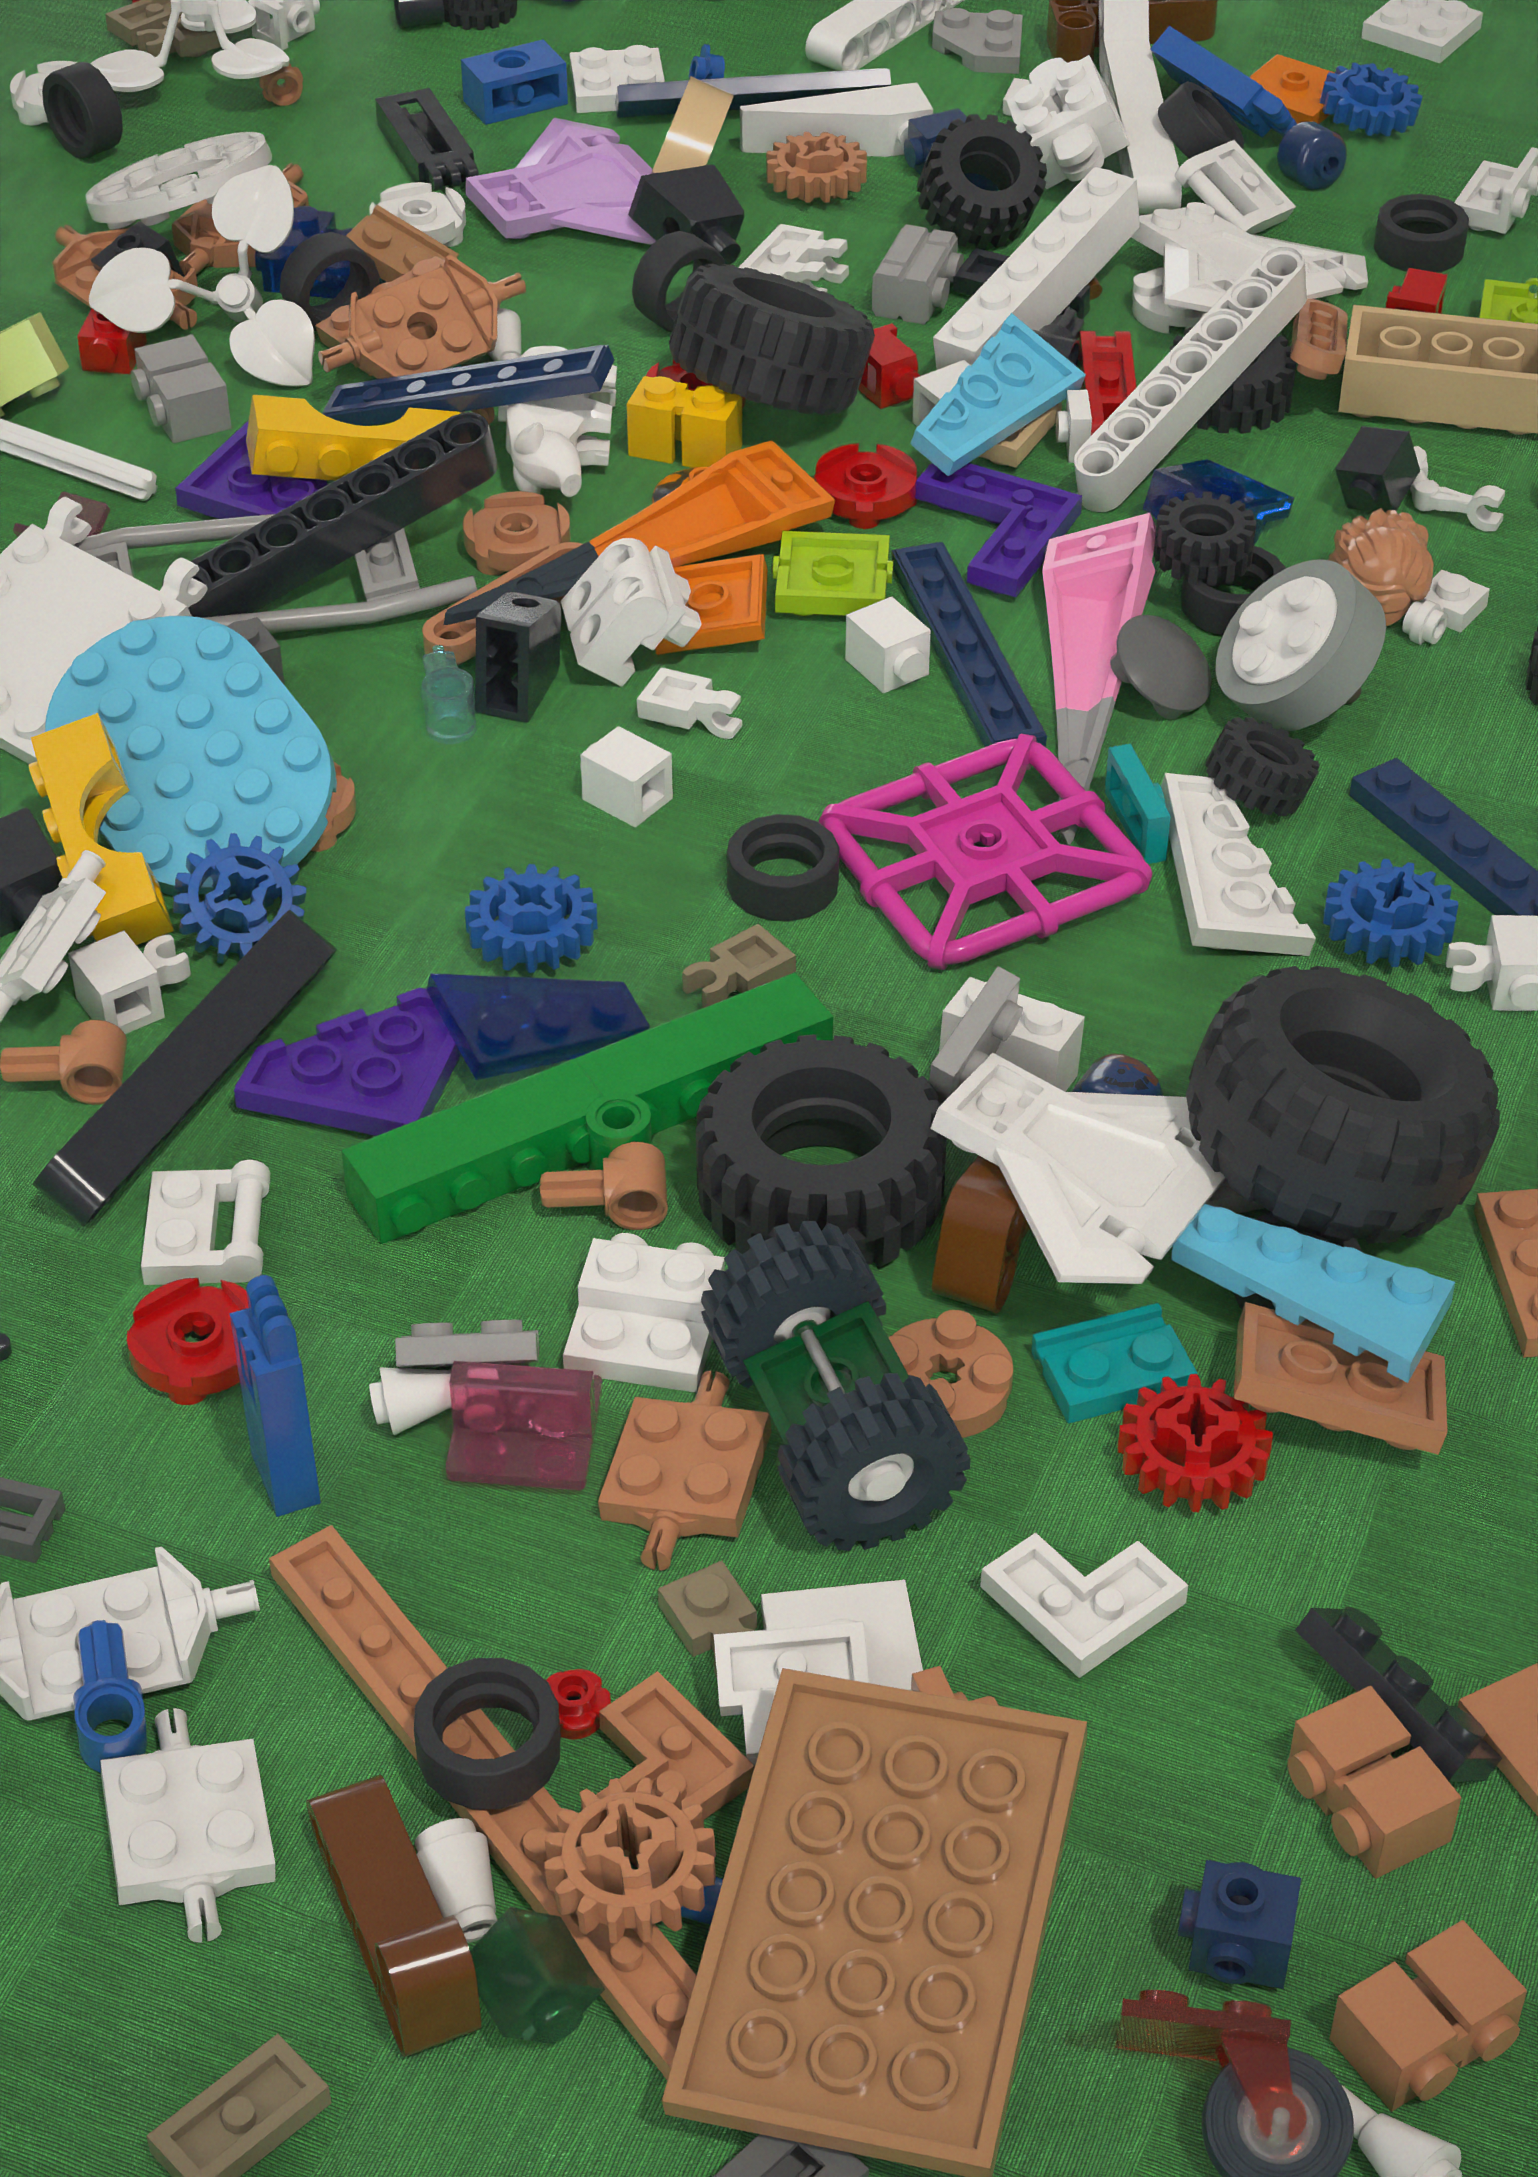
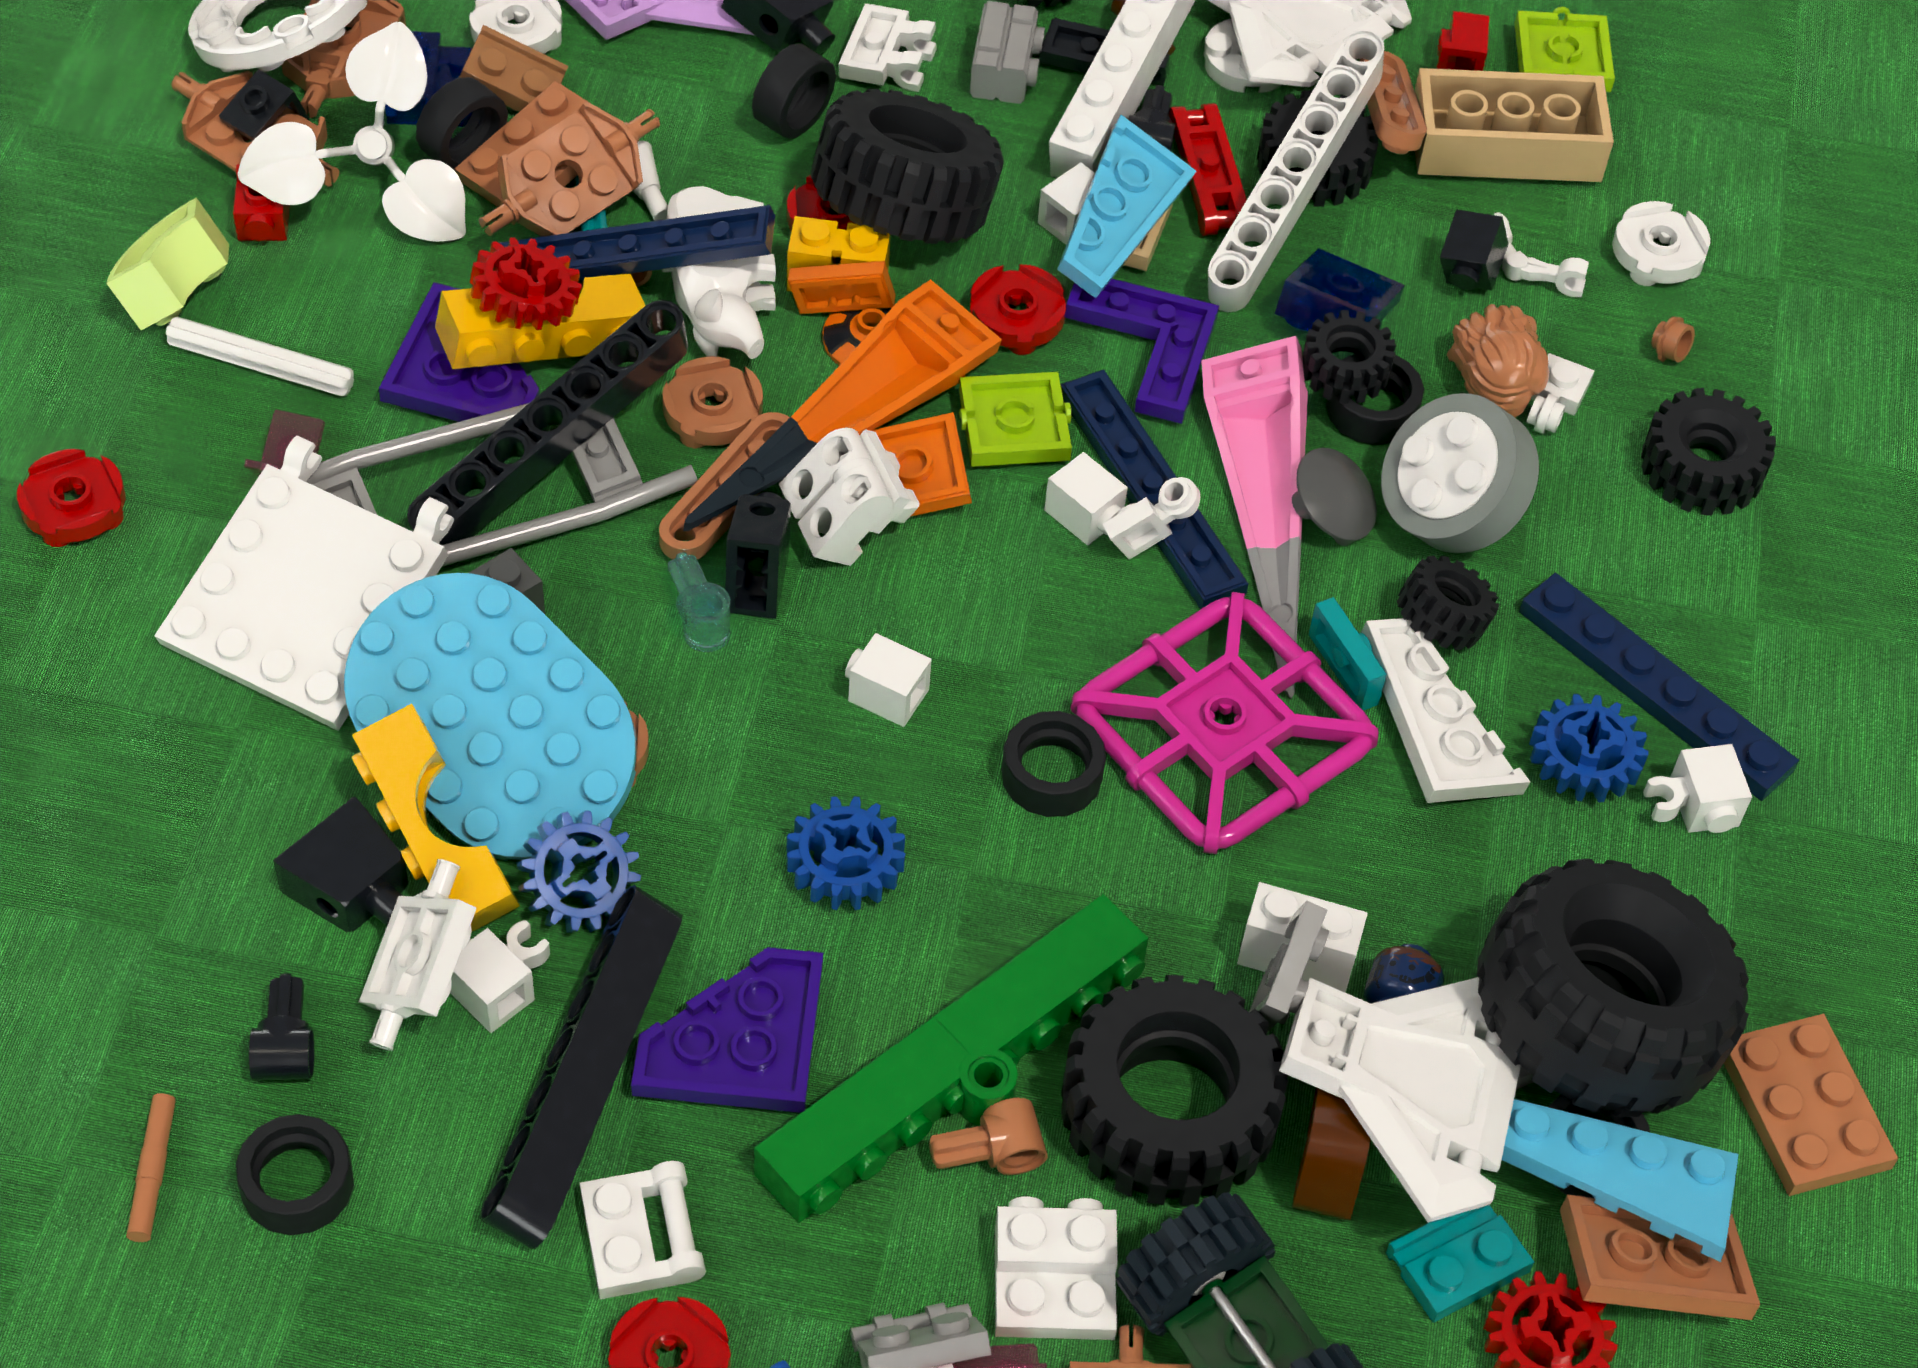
camera: 15 degrees left, 10 degrees up
nougat axle [0,1020,127,1105] -> none
light grey piece [131,334,232,444] -> none
clear blue wing [426,973,650,1081] -> none
white plate [636,668,743,739] -> none
dark tan plate [682,924,796,1008] -> none
red brick [858,323,920,409] -> none
nougat plate [888,1310,1013,1438] -> none
white plate [1056,390,1092,463] -> none
none -> red gear [469,237,582,330]
none -> orange plate [788,261,896,314]
none -> white plate [1103,477,1201,560]

